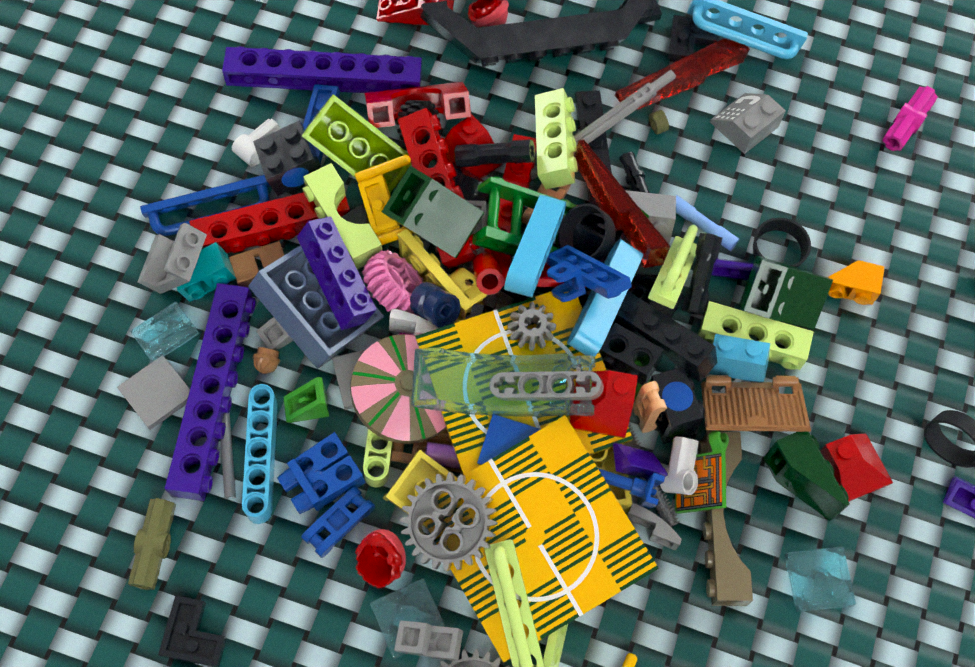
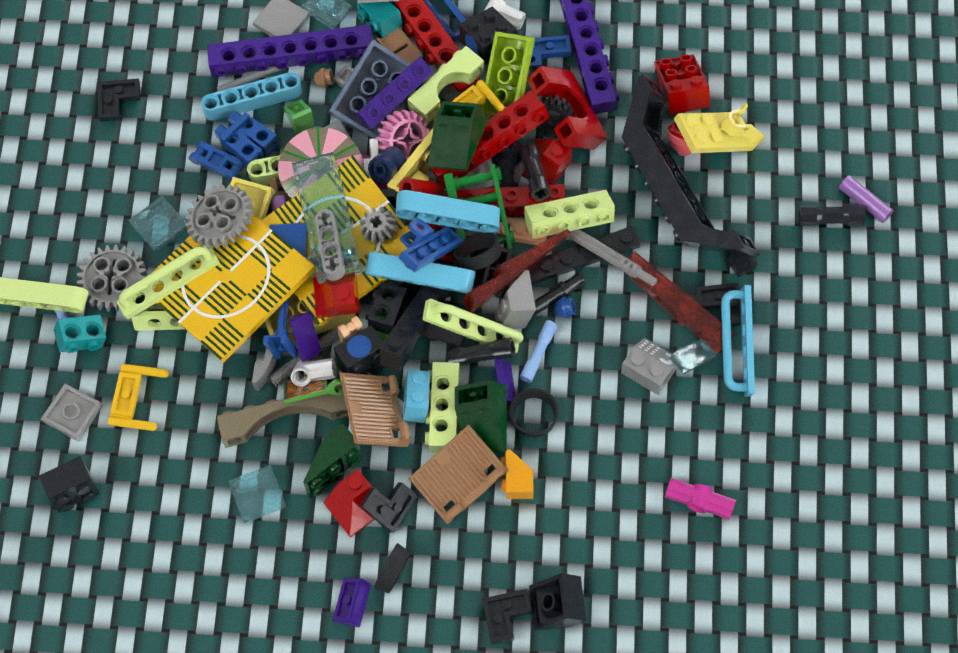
camera: 80 degrees right, 0 degrees up
olive piece [128,498,176,590] -> none
red hair [355,529,406,588] -> none
light grey slope [394,620,463,661] -> none
olive axle [649,110,669,135] -> none
none -> black plate [359,482,417,533]
none -> medium nougat window [408,425,508,524]
none -> blue plate [554,297,576,318]
none -> clear light blue plate [670,338,716,374]

